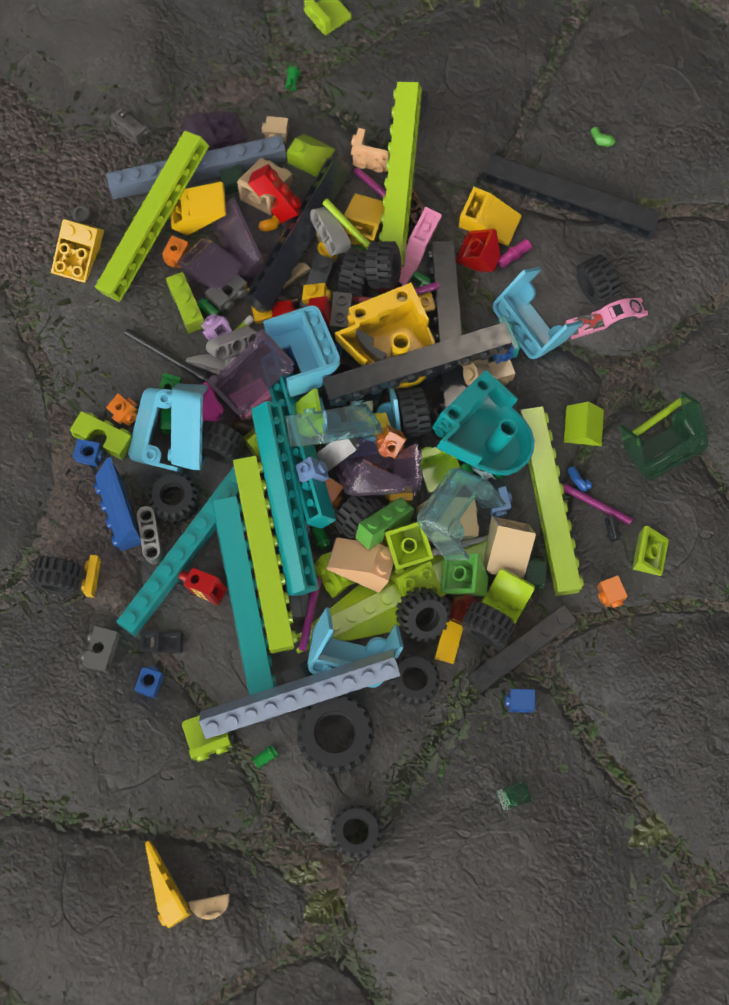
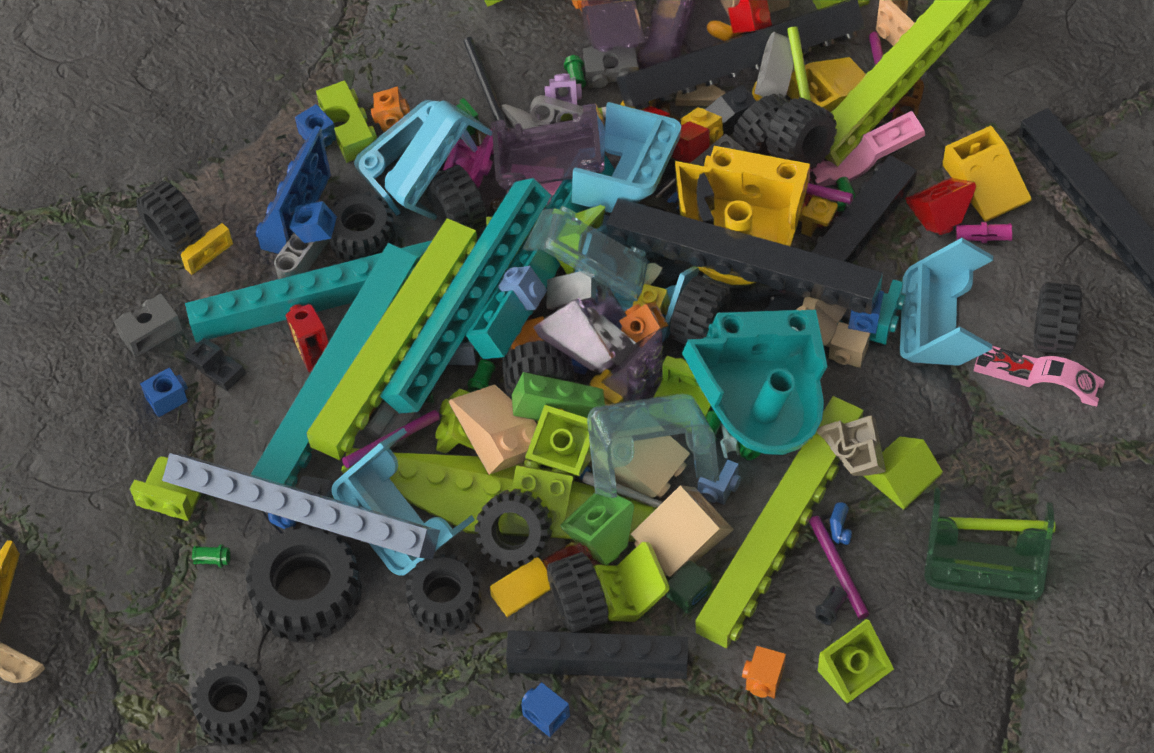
camera: 45 degrees right, 15 degrees down
lime arch [166,272,204,334] -> none
none -> blue brick [290,201,337,243]
none -> flat silver hinge [573,308,638,366]
none -> dark tan slope [817,416,886,476]

